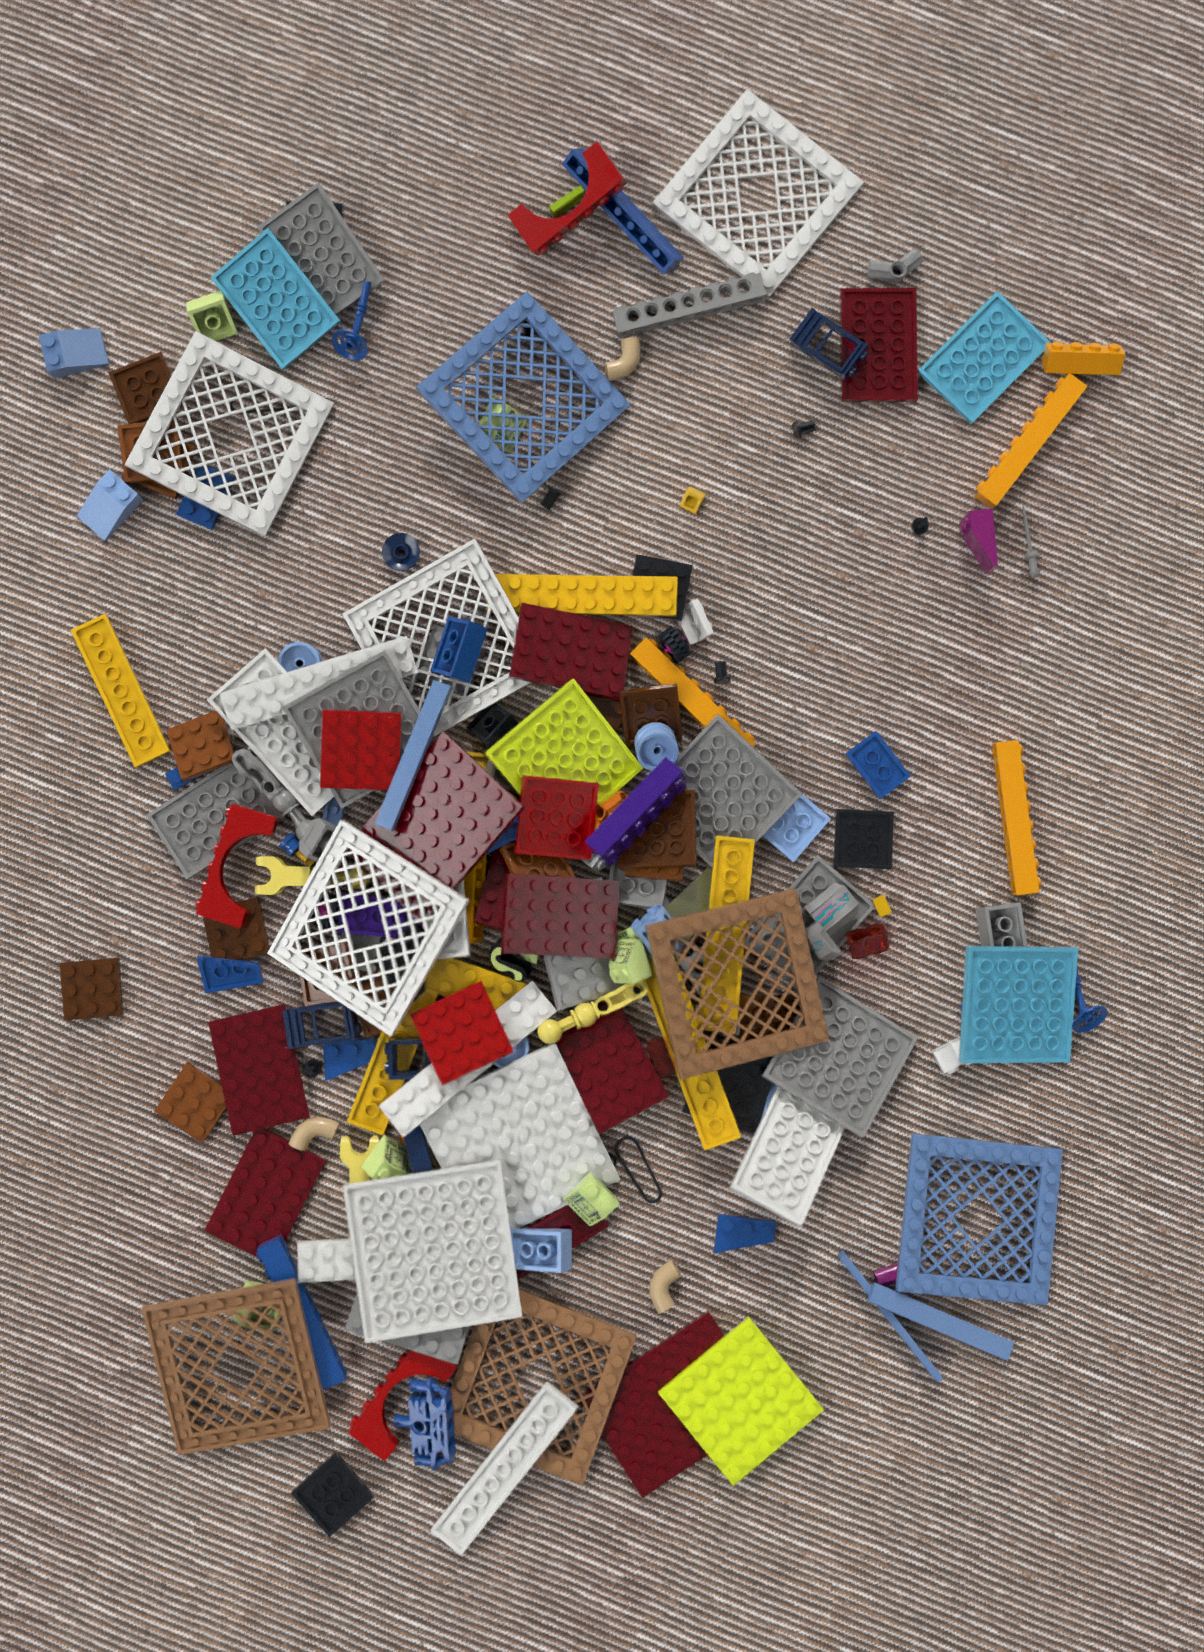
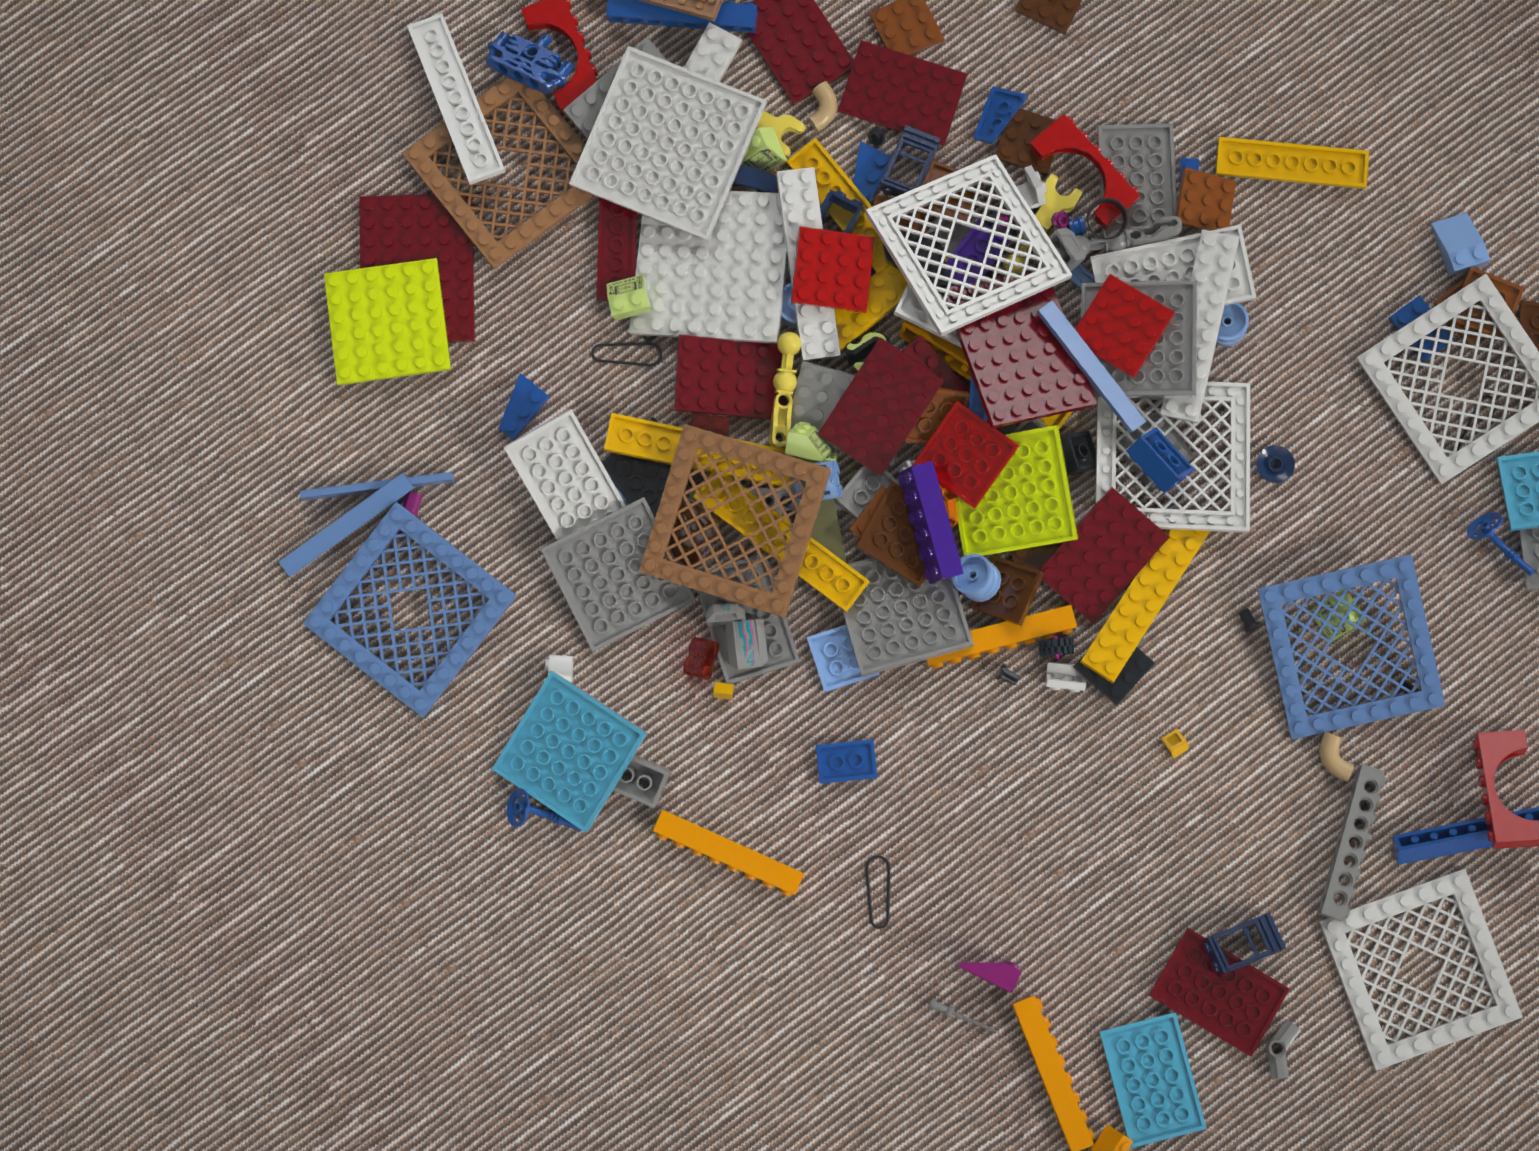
camera: 125 degrees right, 5 degrees down
light blue slope [510,1228,572,1273] -> none
lime tile [549,185,584,218] -> none
tan cylinder [649,1260,682,1314] -> none
black piece [792,421,816,439] -> none
black plate [833,809,894,869] -> none
black piece [911,517,929,535] -> none
none -> black piece [865,855,890,929]
none -> white bracket [1017,165,1047,209]
none -> magenta plate [1051,211,1069,229]
none -> black tyre [1086,198,1128,240]

